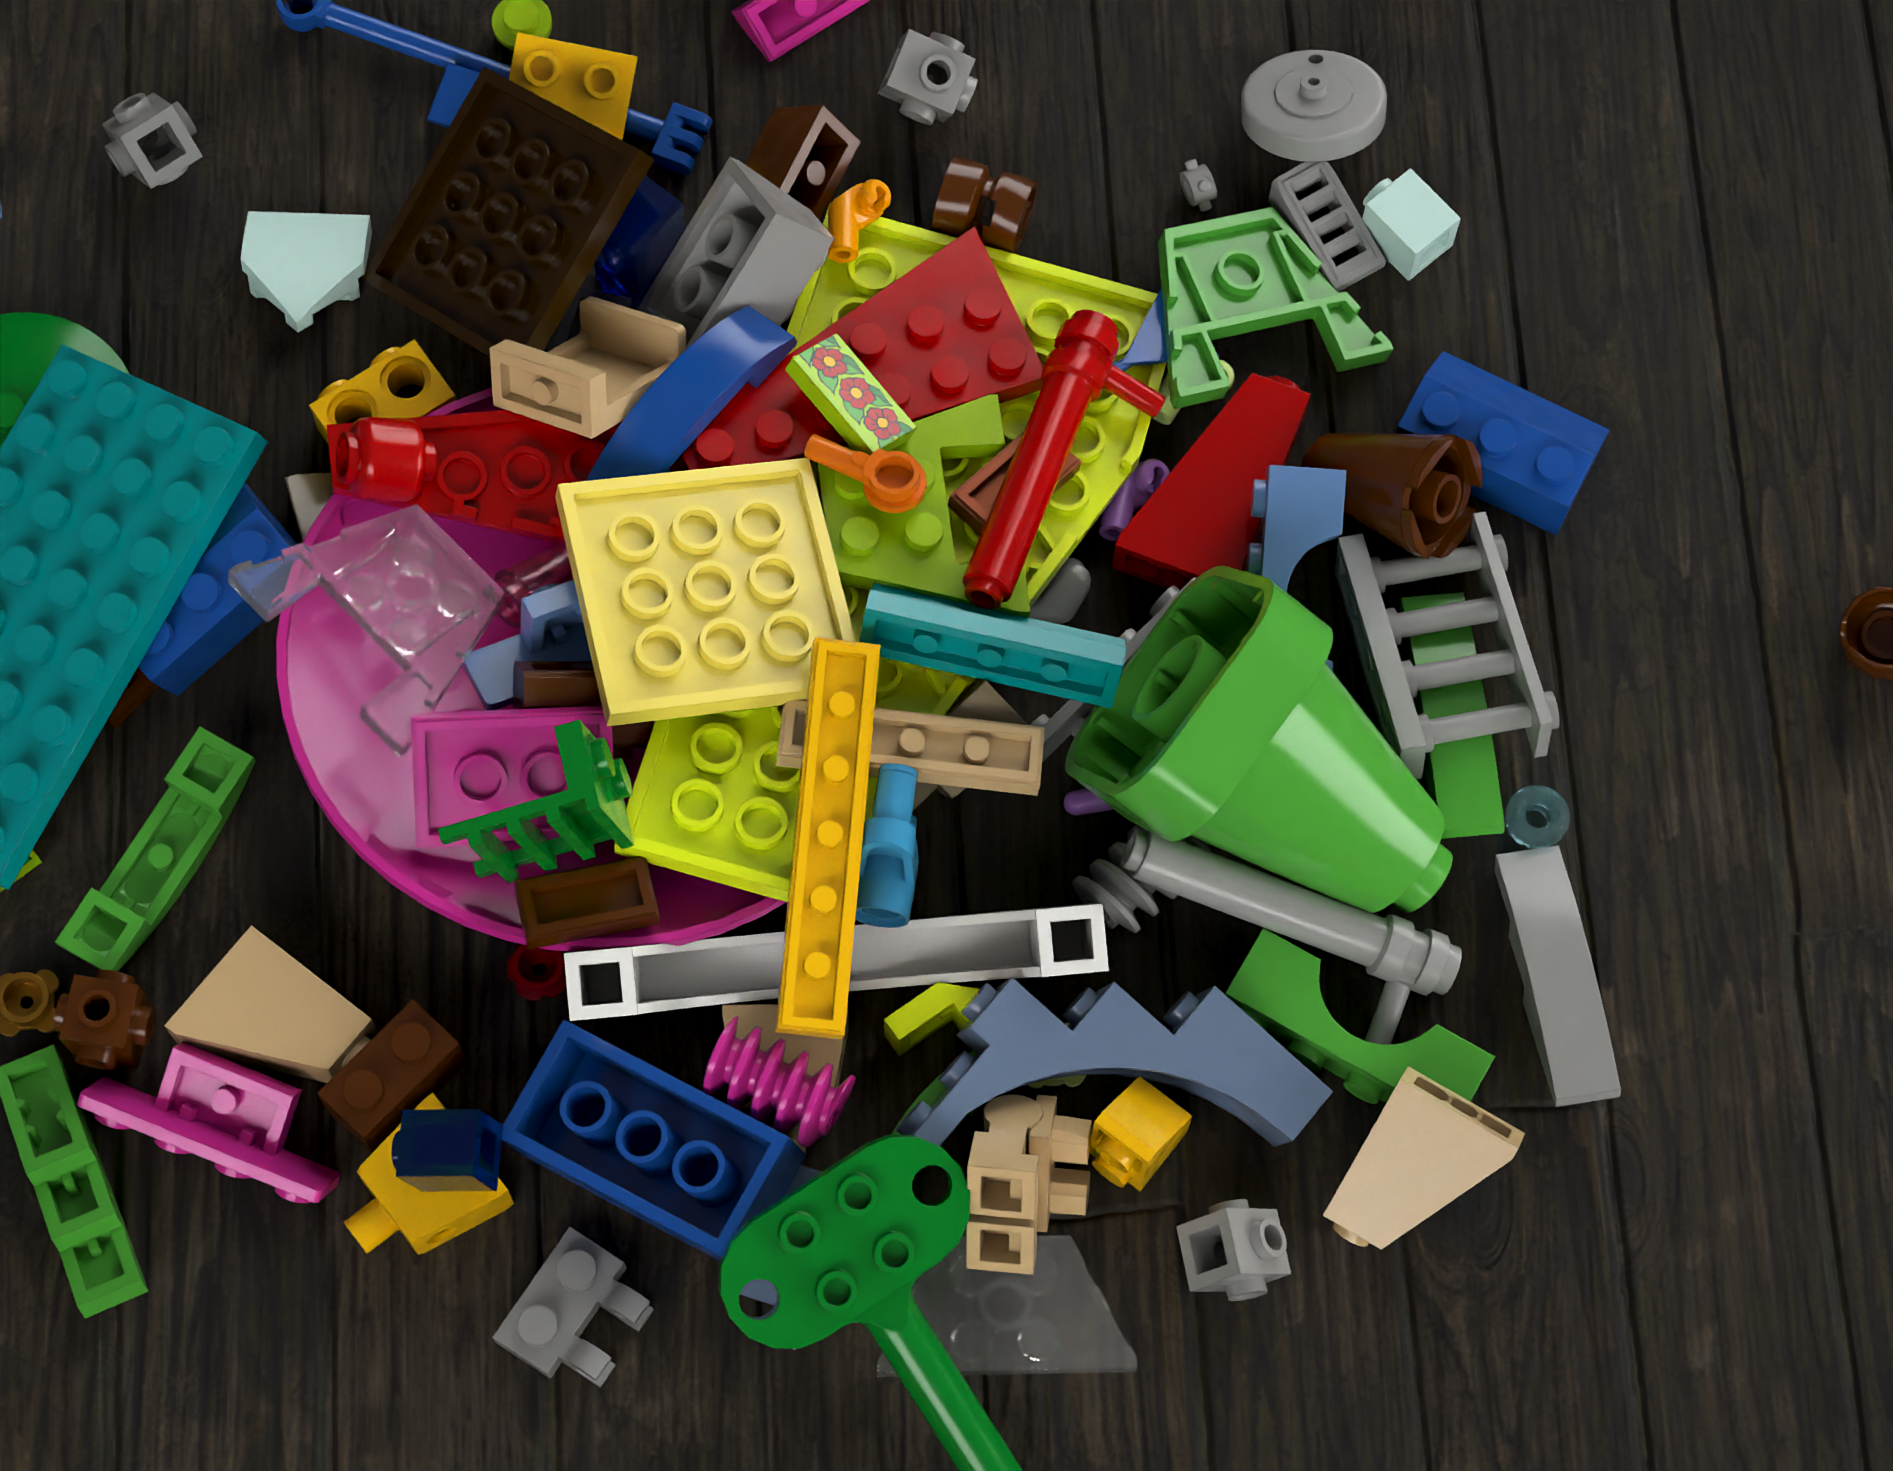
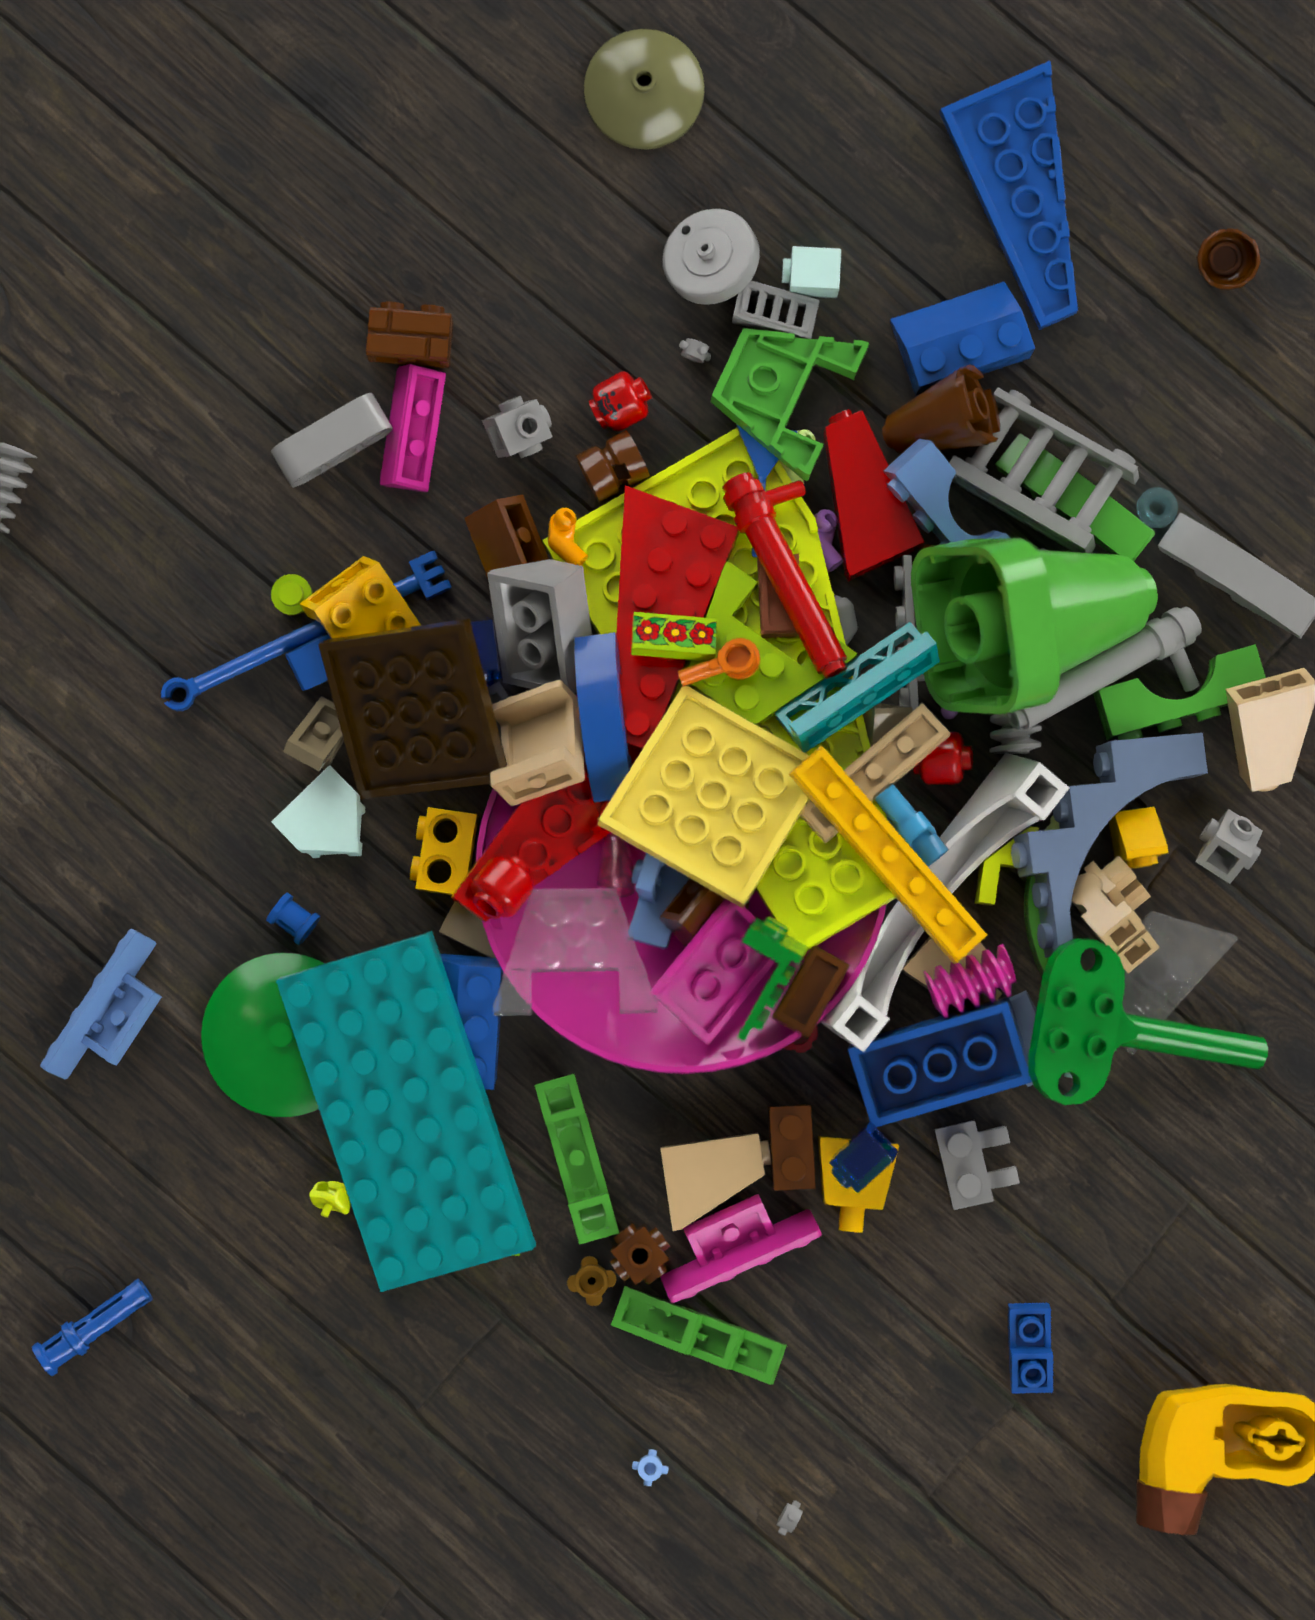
camera: 45 degrees left, 15 degrees up
light grey brick [102,92,203,189] -> none
none -> blue bush [266,892,321,946]
none -> dark tan slope [283,696,344,771]
none -> red head [589,371,652,432]
none -> red head [913,732,973,785]
none -> blue wing [939,60,1078,330]

